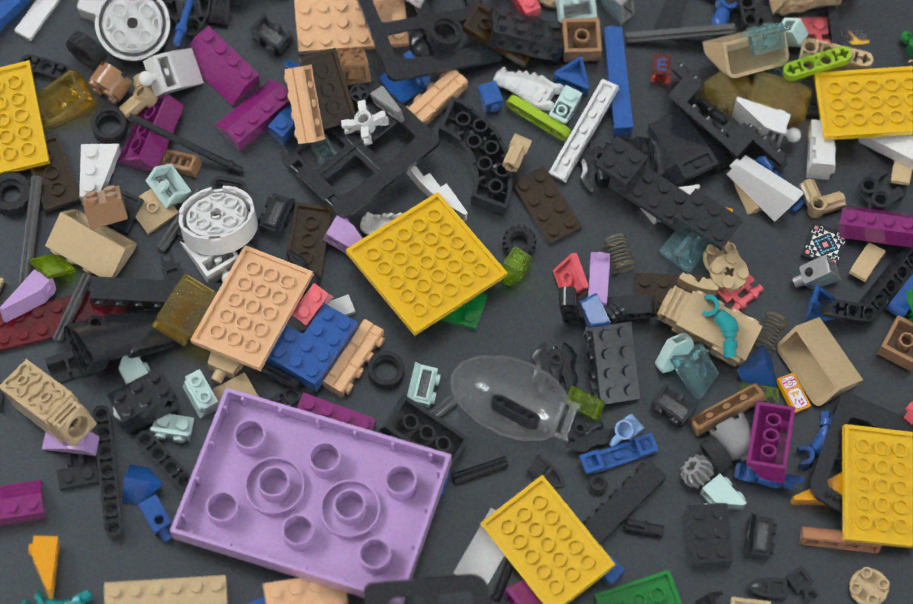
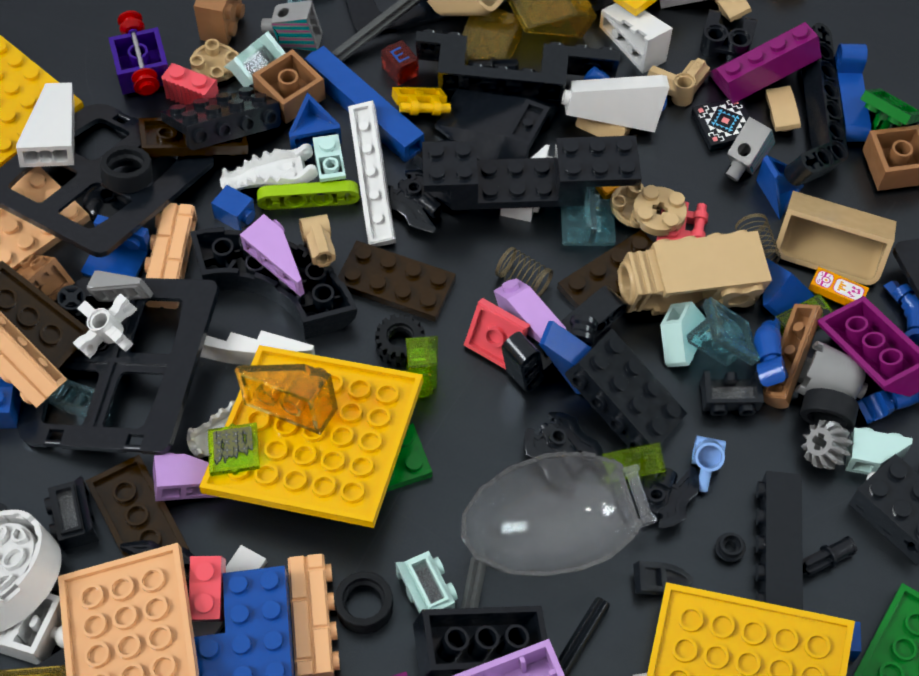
camera: 35 degrees left, 10 degrees down
black beam [490,394,540,430] -> none
blue slope [579,432,659,474] -> none
tan slope [677,272,719,296] -> none
teal piece [701,295,739,358] -> none
white slope [731,97,801,149] -> none
none -> piece [208,423,260,476]
none -> clear yellow slope [235,364,338,435]
none -> lavender slope [240,214,305,297]
none -> yellow plate [391,87,451,116]
none -> blue piece [754,317,789,387]

